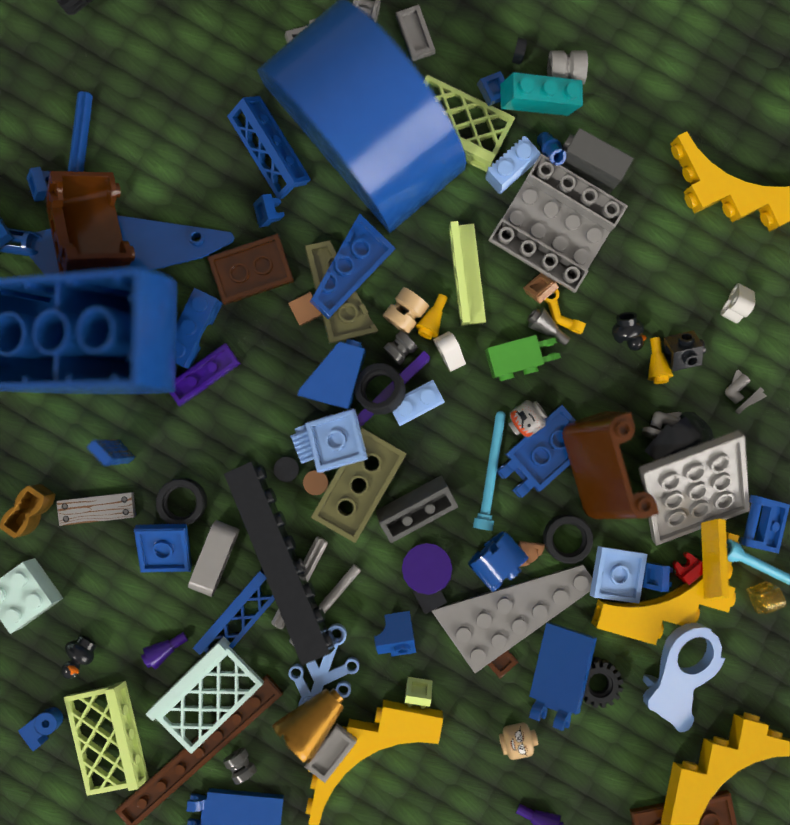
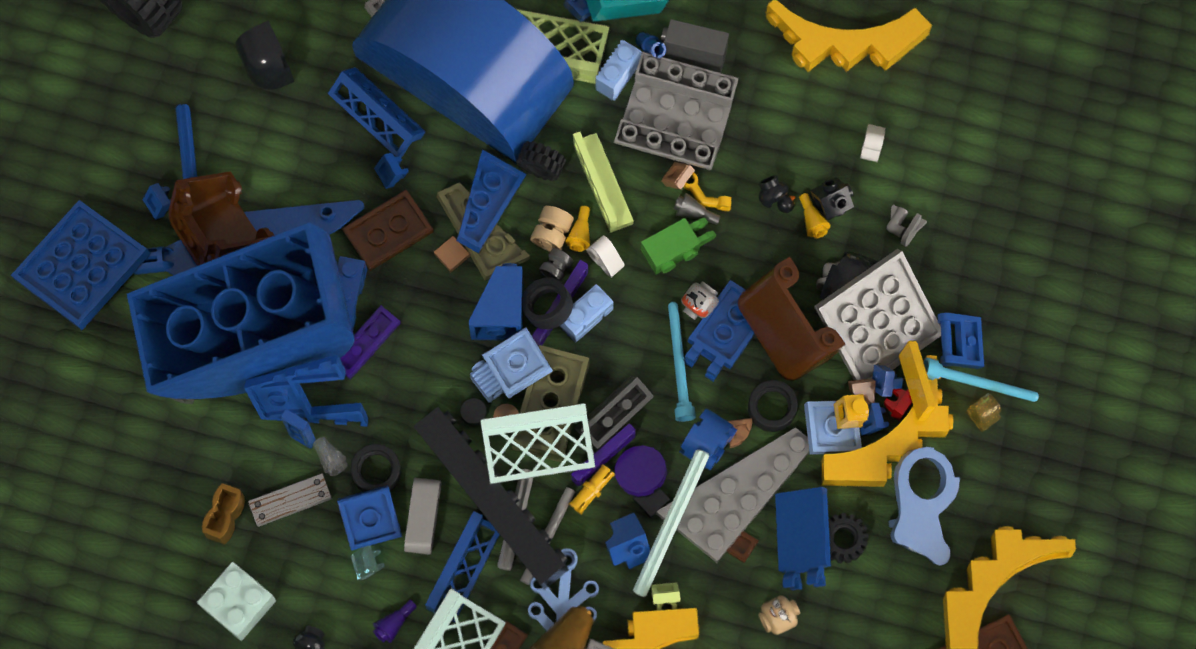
camera: 20 degrees left, 15 degrees down
none -> black brick [235,21,294,90]
none -> blue wing [244,355,369,427]
none -> clear cone [313,437,348,476]
none -> clear light blue tile [351,546,385,580]
none -> light aqua fence [481,404,595,484]
none -> black tyre [516,141,566,181]
none -> yellow pin [569,464,615,515]
none -> dark purple tile [571,423,635,487]
none -> light aqua axle [633,449,709,597]
none -> yellow brick [833,394,869,429]
none -> medium nougat tile [848,378,876,404]
none -> blue tile [872,364,903,397]

